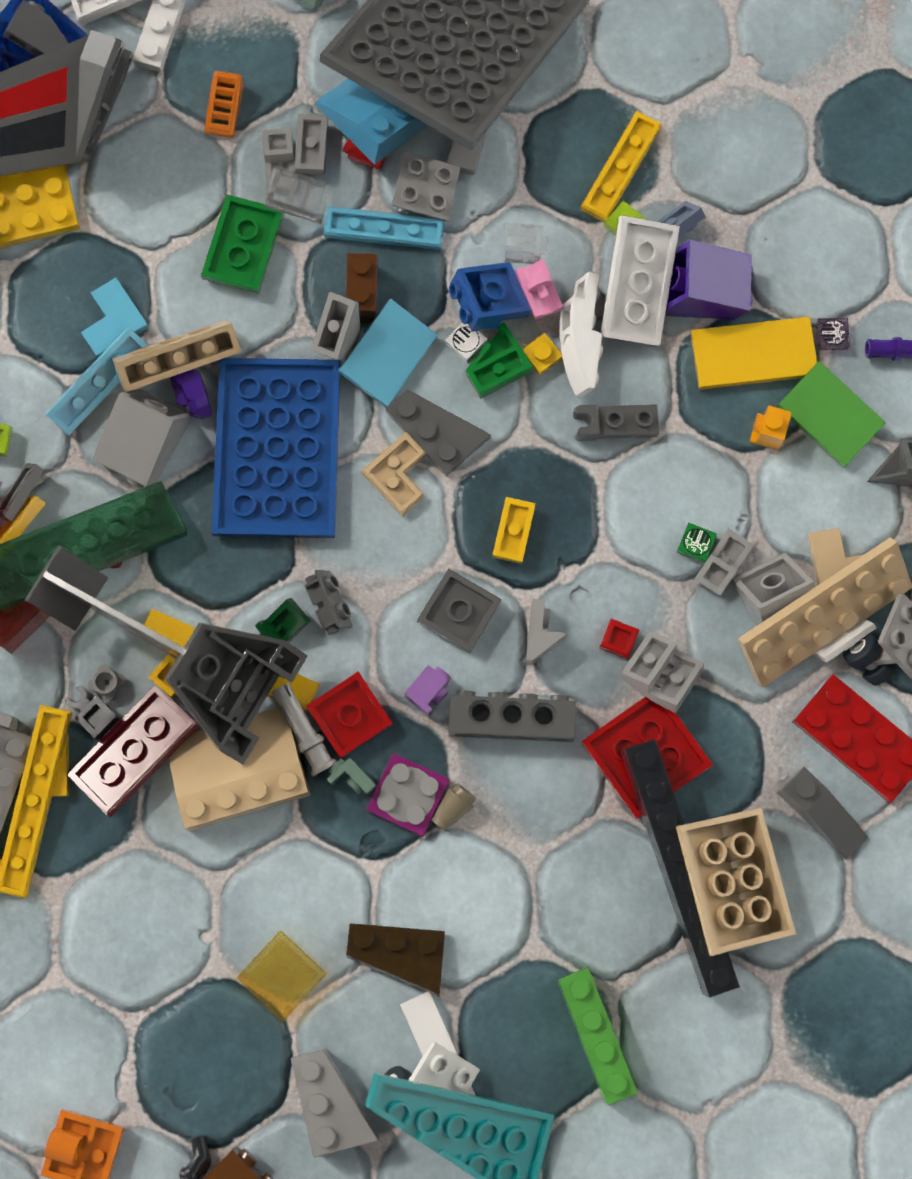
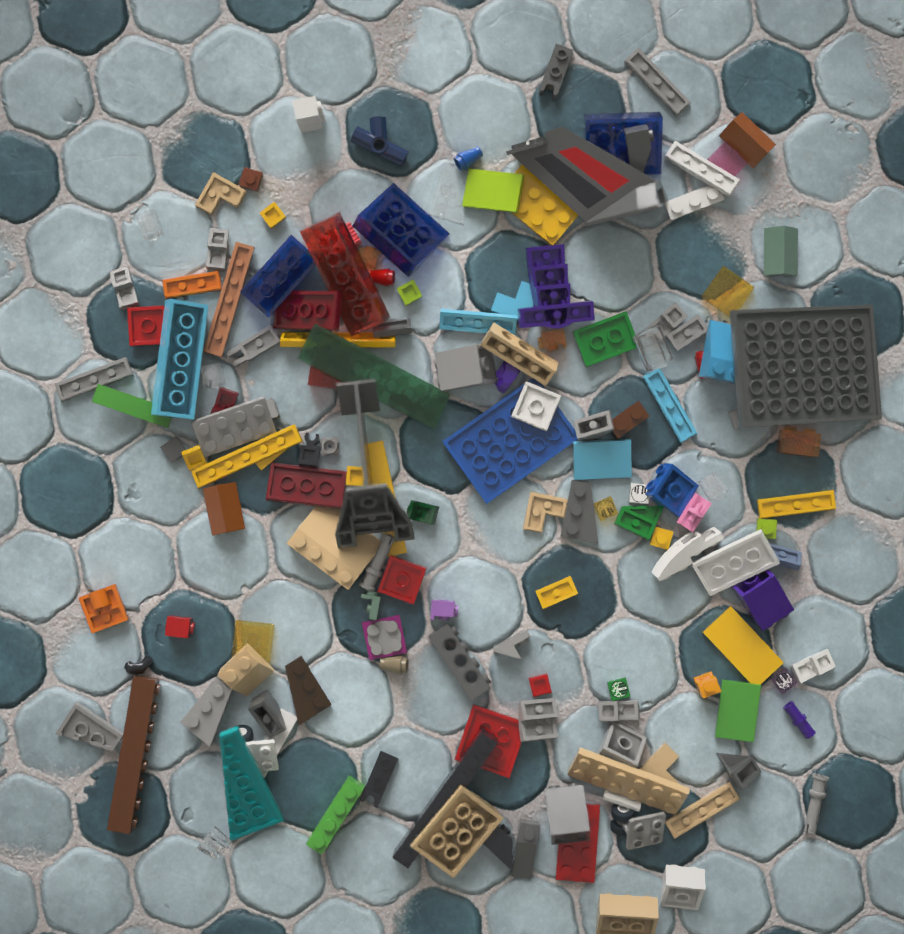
camera: 55 degrees right, 10 degrees up
orange slope [204,71,245,138] -> none
dark grey hinge [305,570,353,635] -> none
light grey hinge [391,151,461,222] -> none
dark grey plate [417,568,502,653] -> none
dark grey plate [573,404,660,441] -> none
none -> red brick [165,615,195,638]
none -> dark orange piece [203,482,245,536]
none -> tan slope [218,643,274,696]
none -> dark grey slope [248,690,286,739]
none -> black plate [360,751,398,808]
none -> black slope [483,824,513,869]
none -> white tile [511,381,561,432]
none -> dark purple slope [518,244,595,330]
none -> clear orange brick [537,328,567,352]
none -> slope [545,783,590,845]
none -> clear yellow tile [593,496,618,521]
none -> clear yellow tile [701,265,755,318]
none -> clear orange brick [777,426,821,457]
none -> white slope [790,649,836,683]

